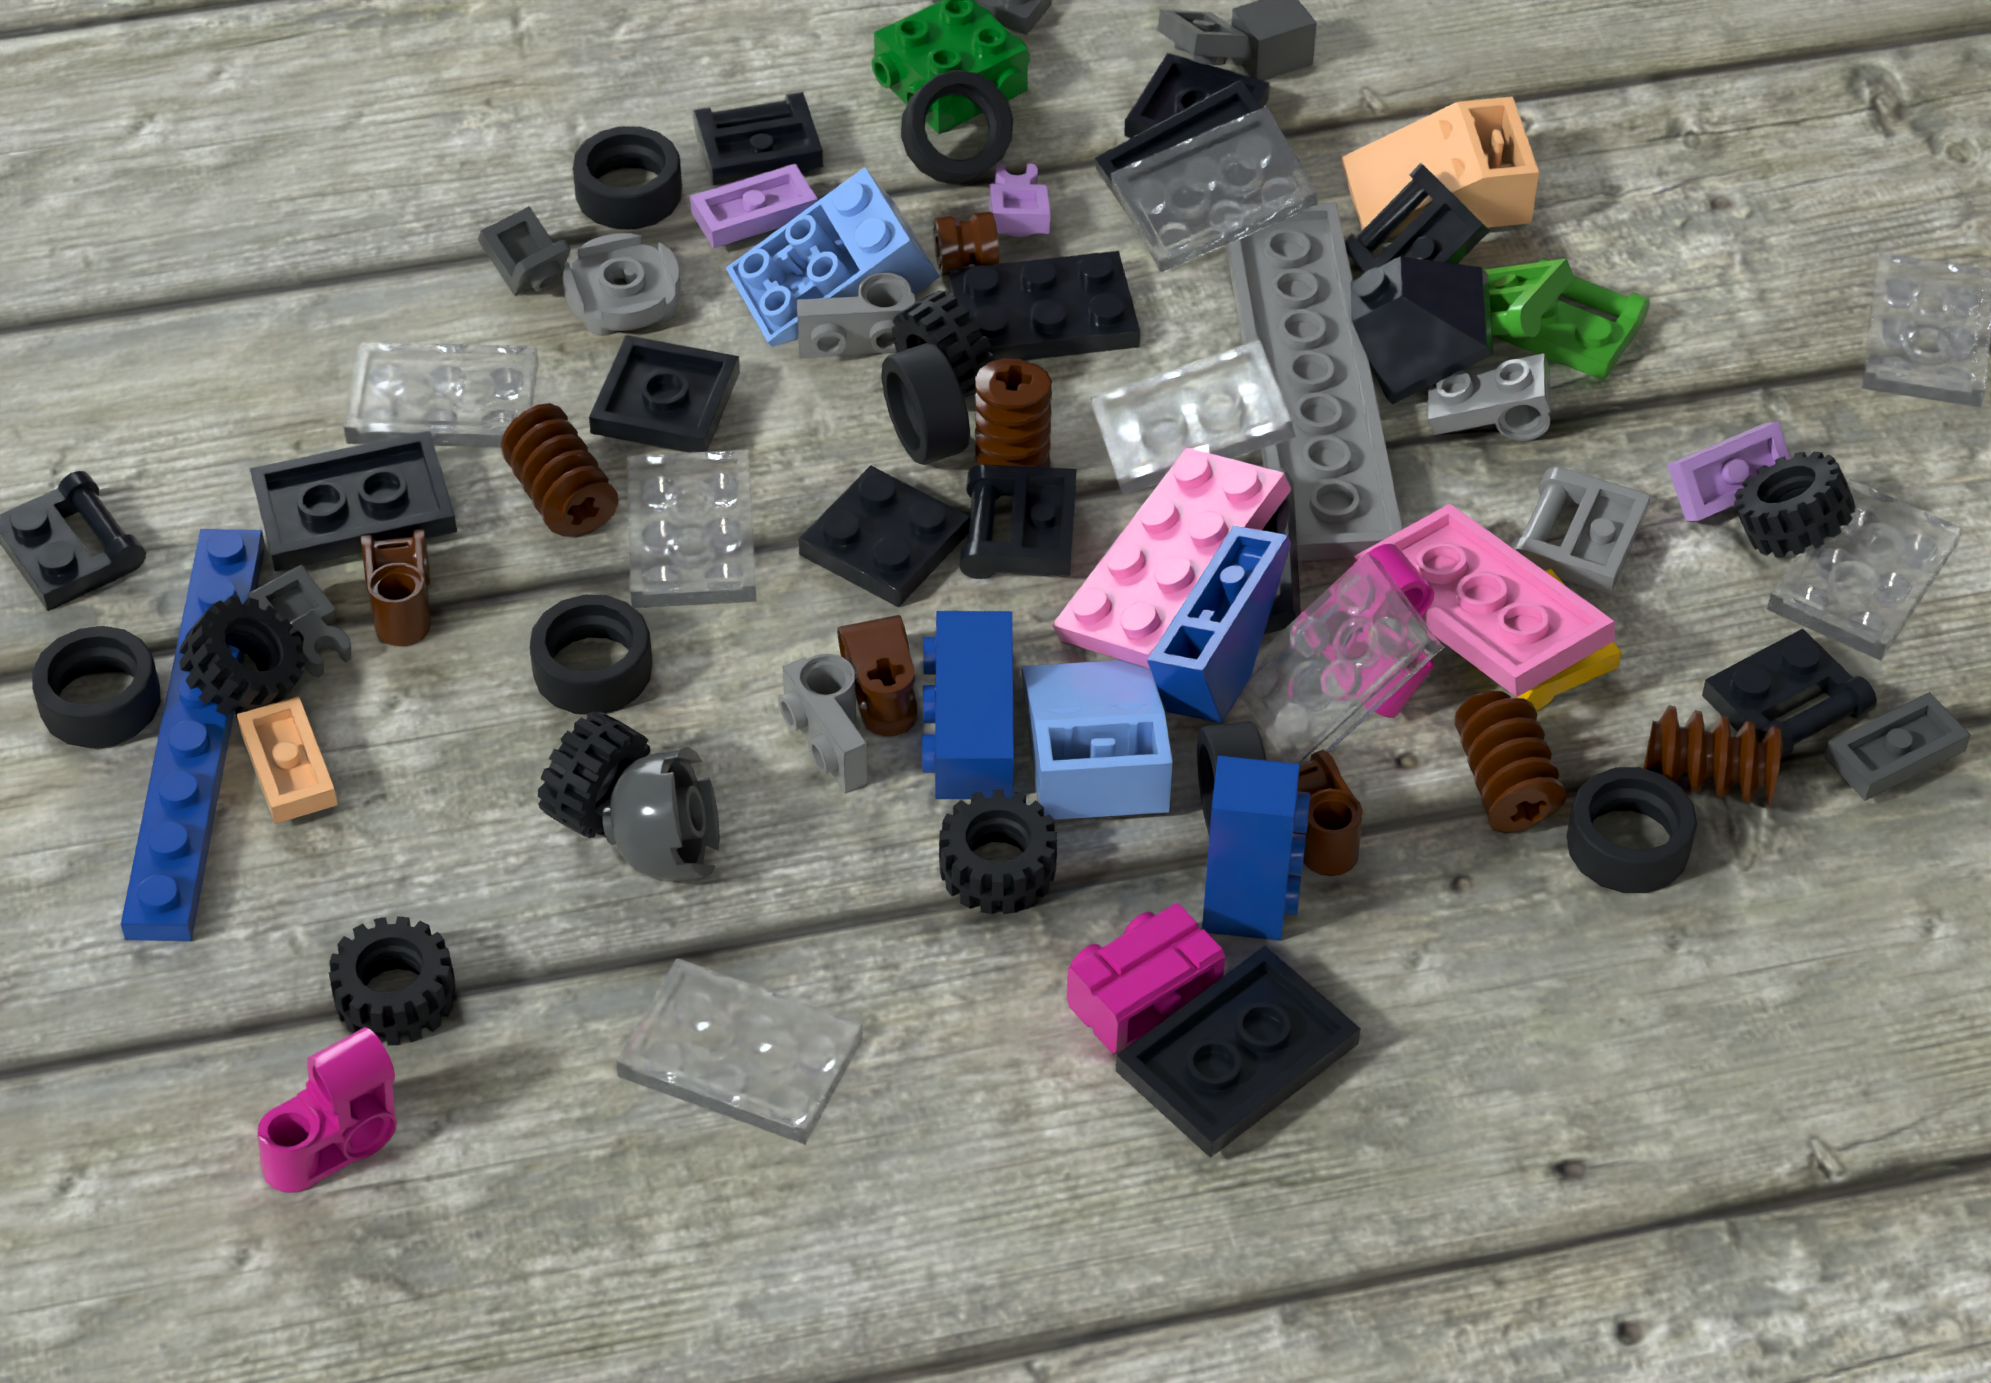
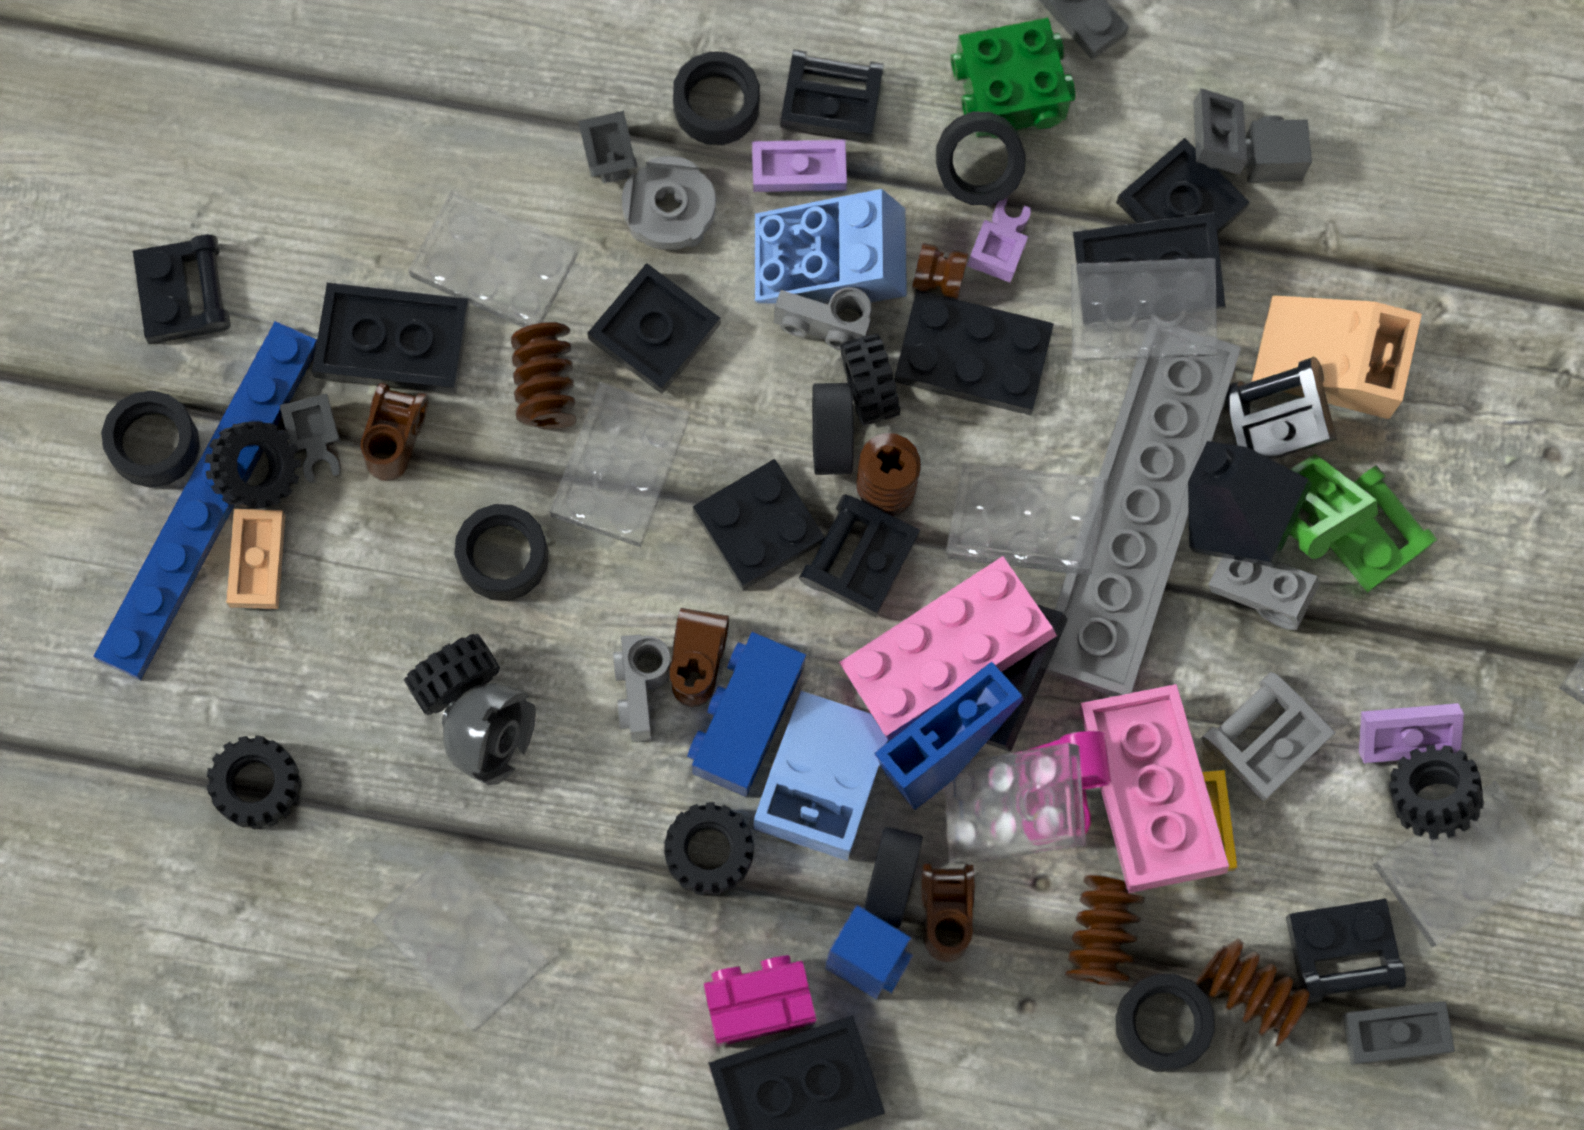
camera: 20 degrees right, 25 degrees up
dark pink piece [257,1027,397,1192] -> none

